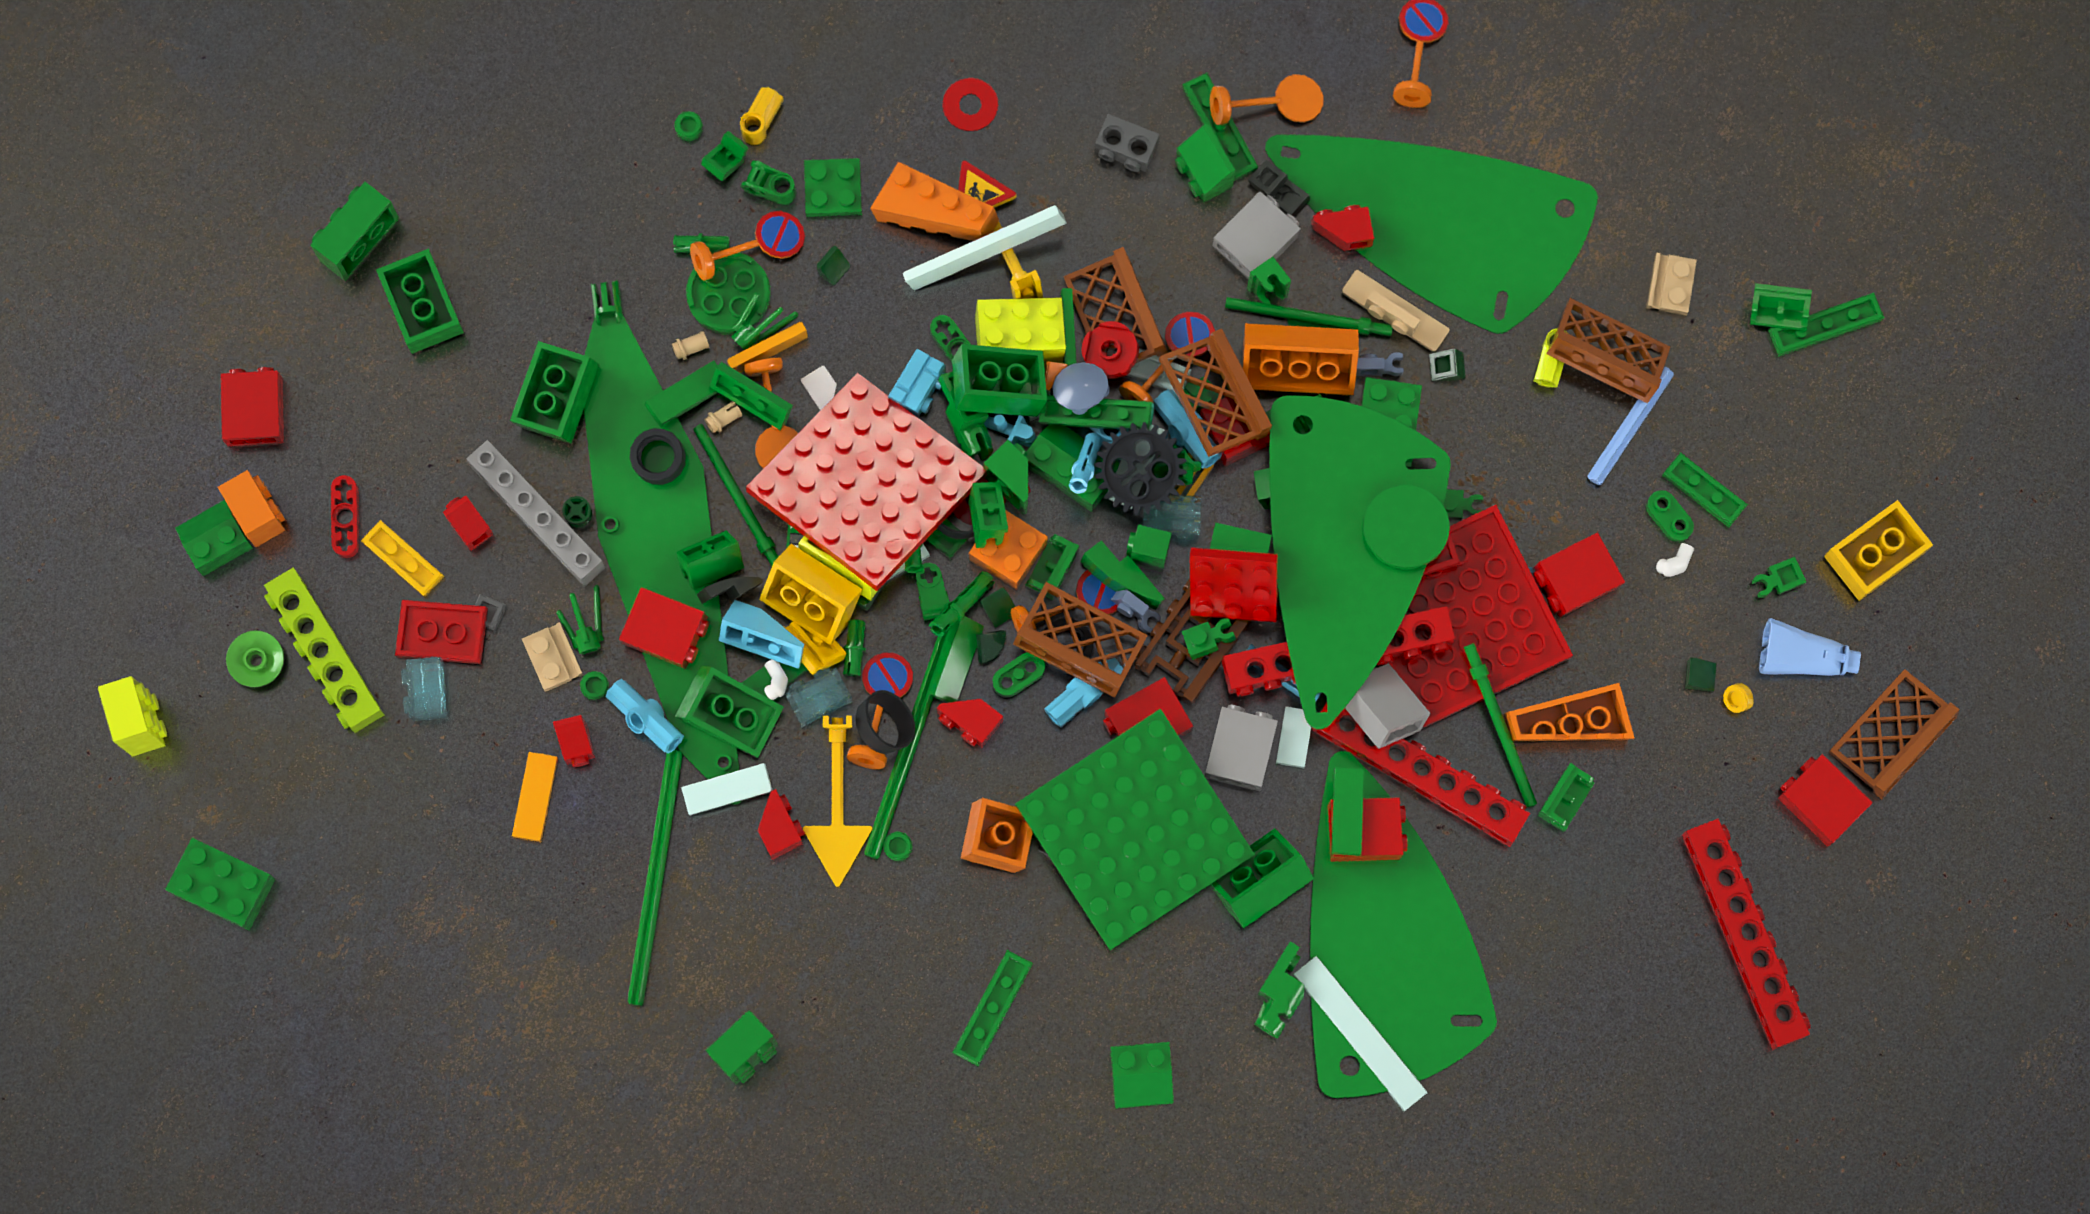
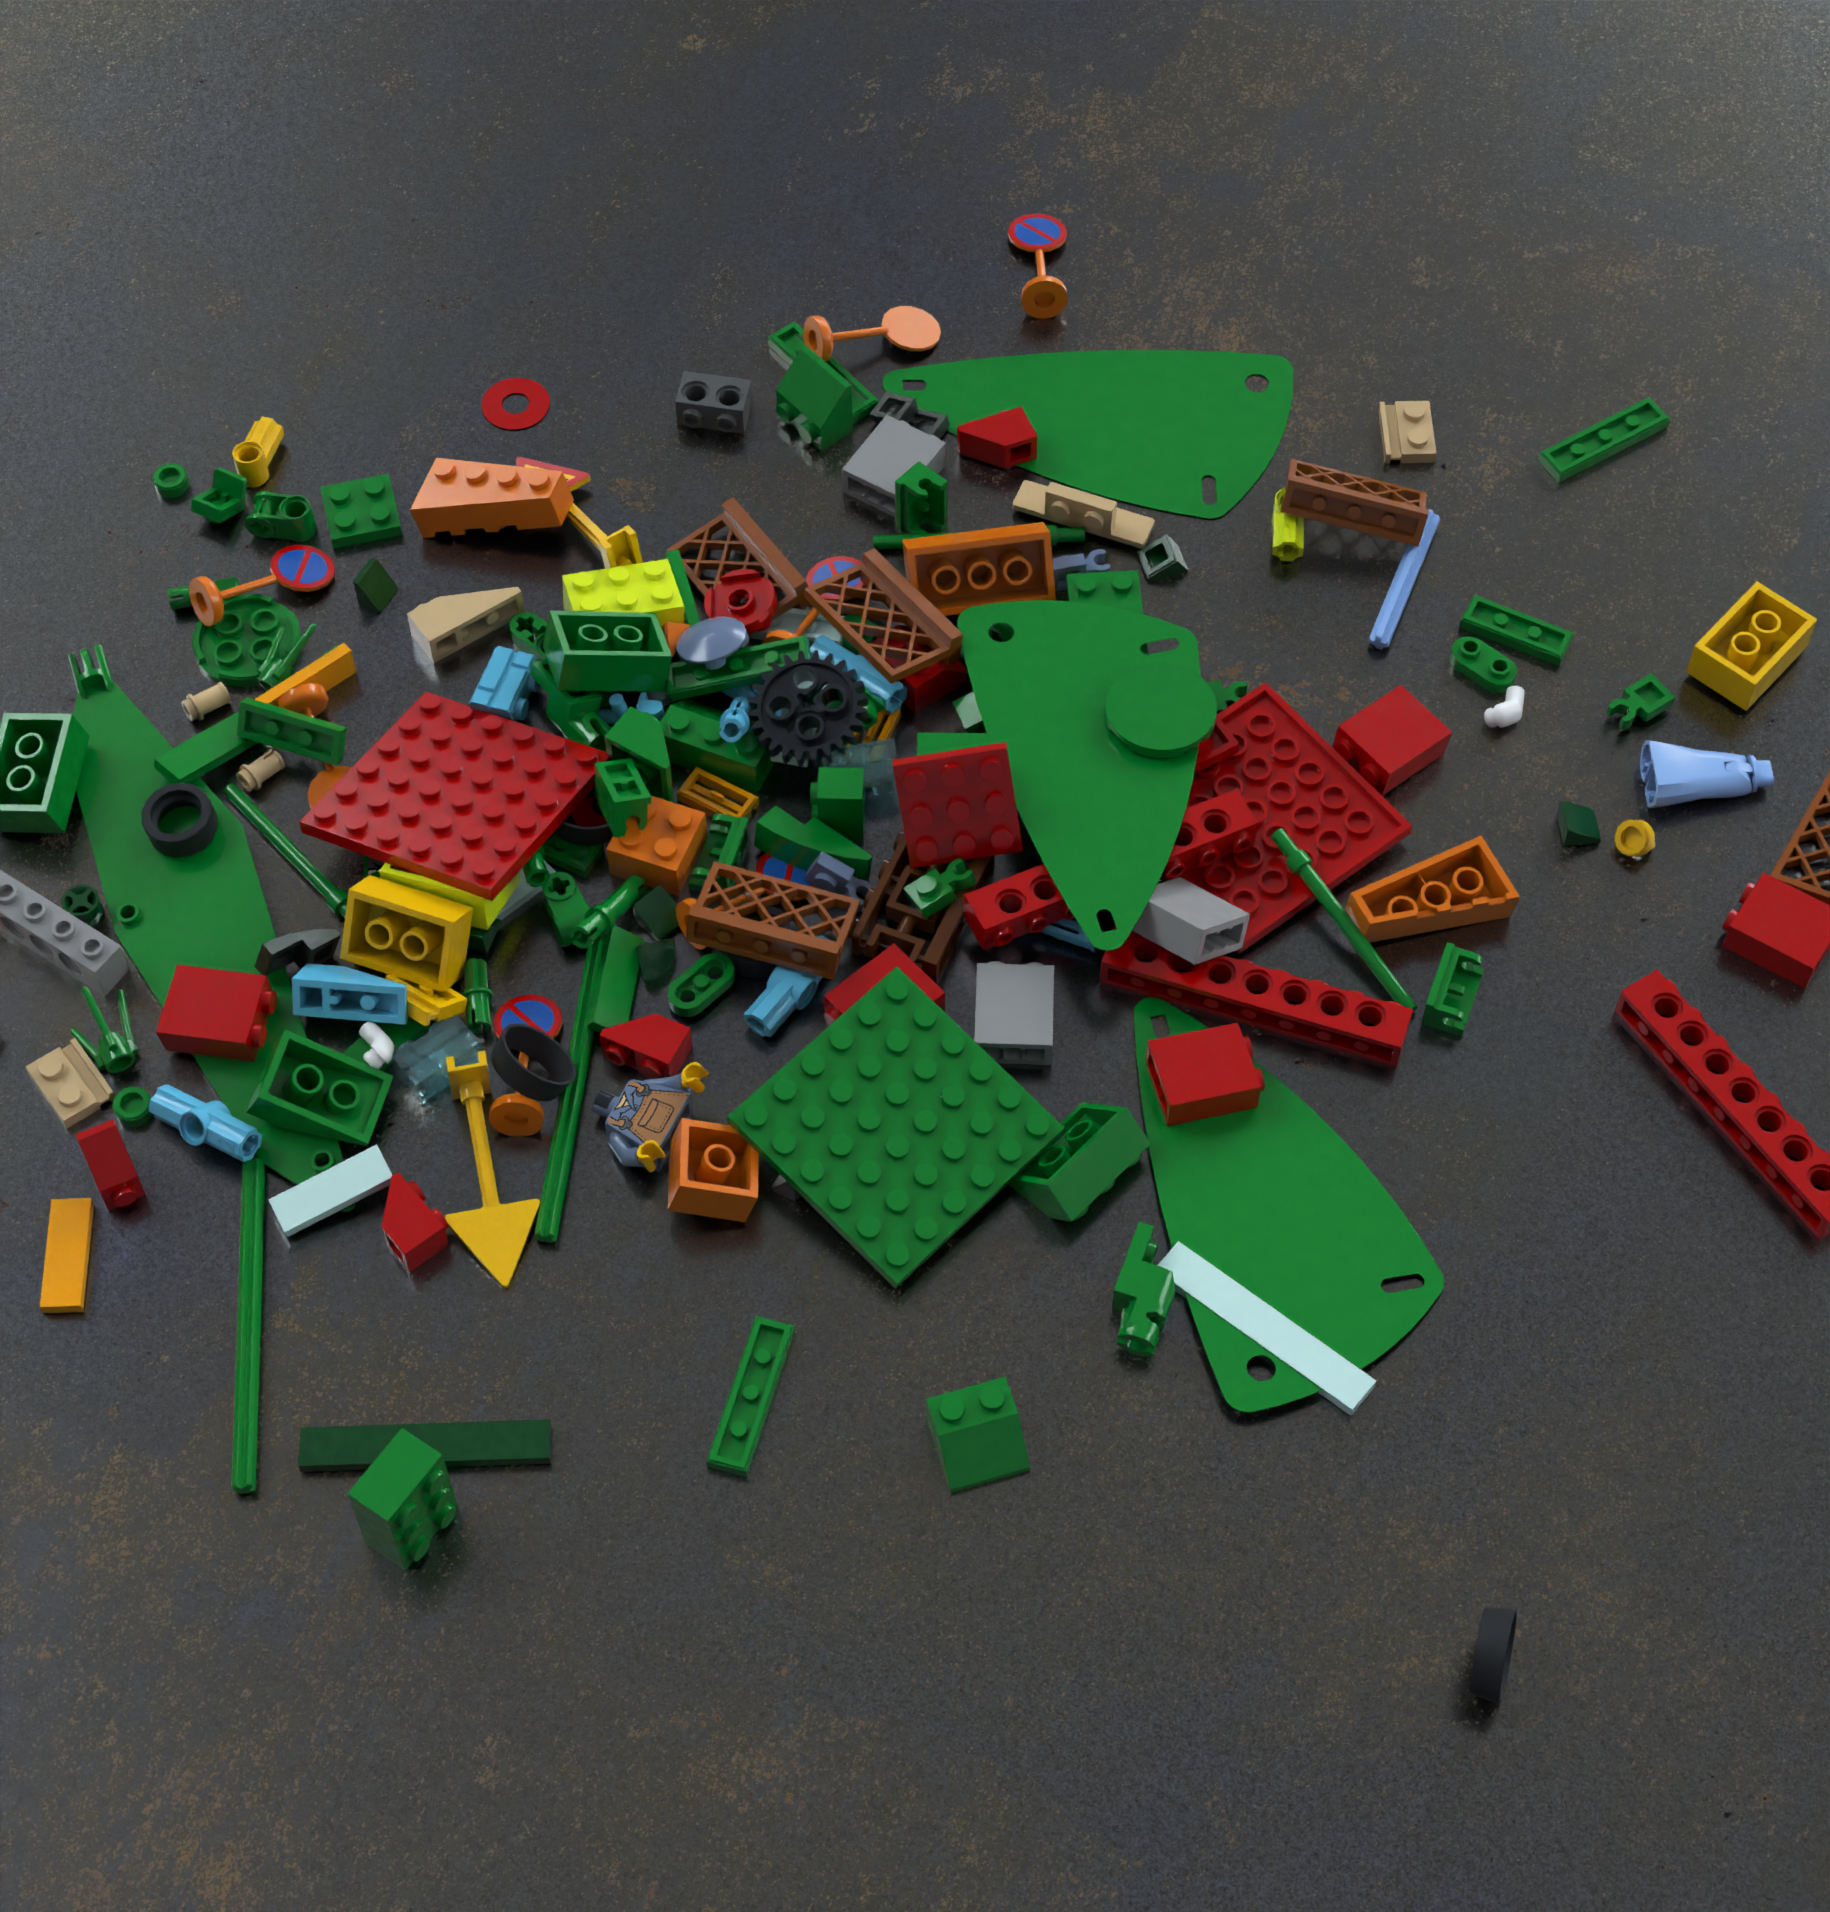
camera: 10 degrees left, 20 degrees down
green hinge [676,530,744,590] -> none
white sticker [801,366,836,411] -> none
green tile [883,832,913,862] -> none
light aqua tile [903,205,1067,291] -> none
light aqua tile [1276,707,1311,769] -> none
green tile [1331,767,1364,856] -> none
green hinge [1750,283,1812,331] -> none
none -> dark green tile [298,1419,552,1472]
none -> tan slope [407,587,525,663]
none -> torso [592,1062,709,1172]
none -> light orange tile [676,766,759,818]

